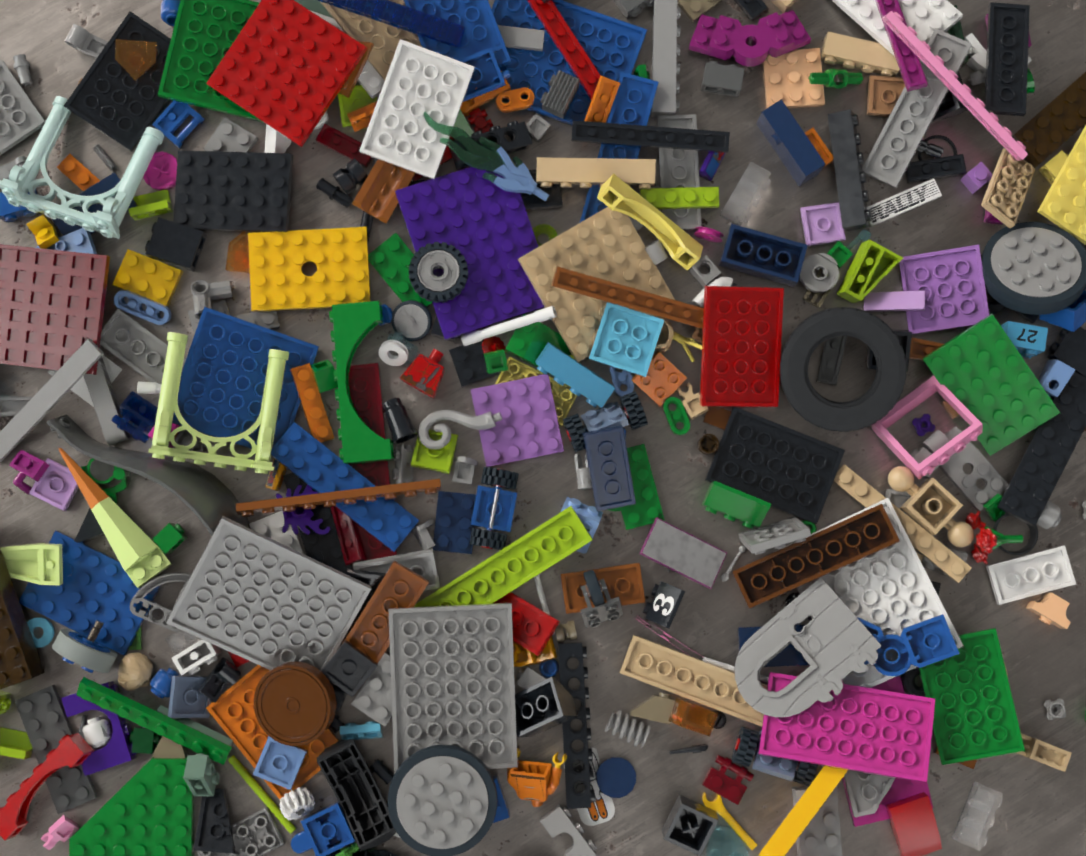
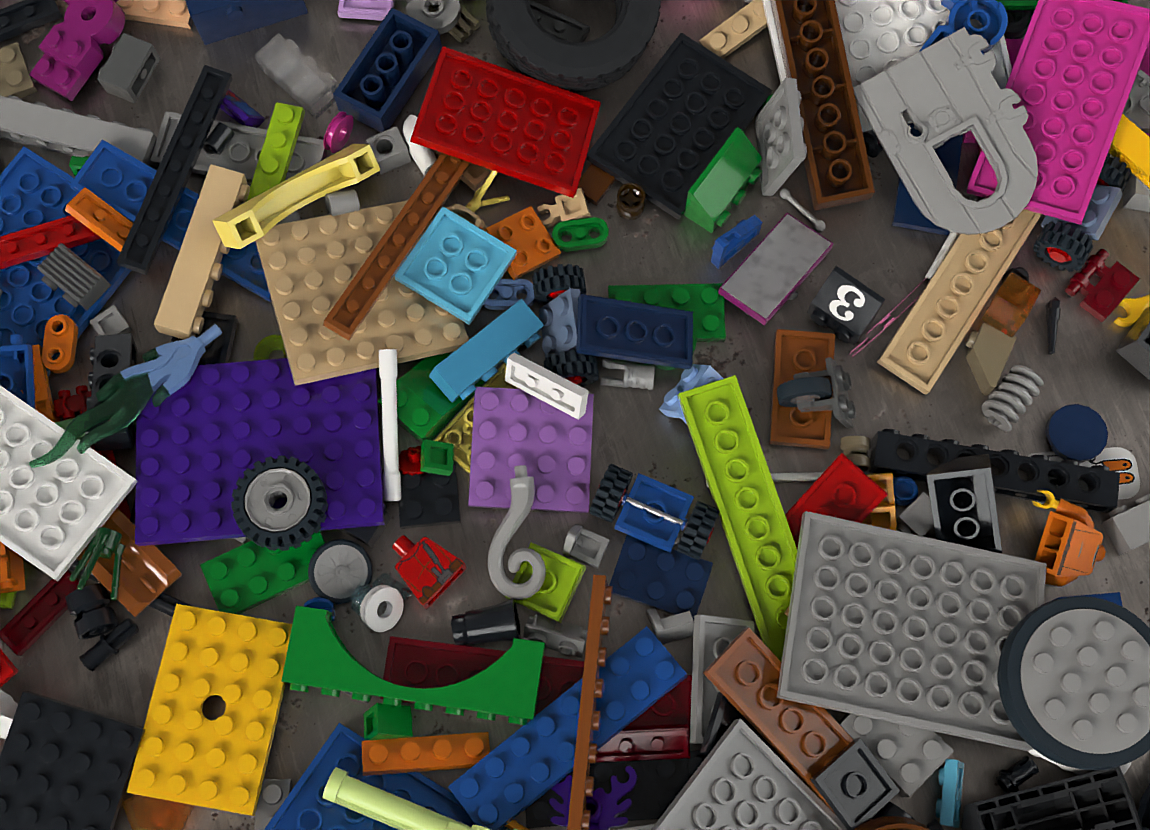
camera: 75 degrees left, 10 degrees down
none -> dark green plant [69,527,126,600]
none -> black hinge [204,122,235,155]
none -> white plate [505,352,589,420]
none -> blue wing [711,215,763,269]

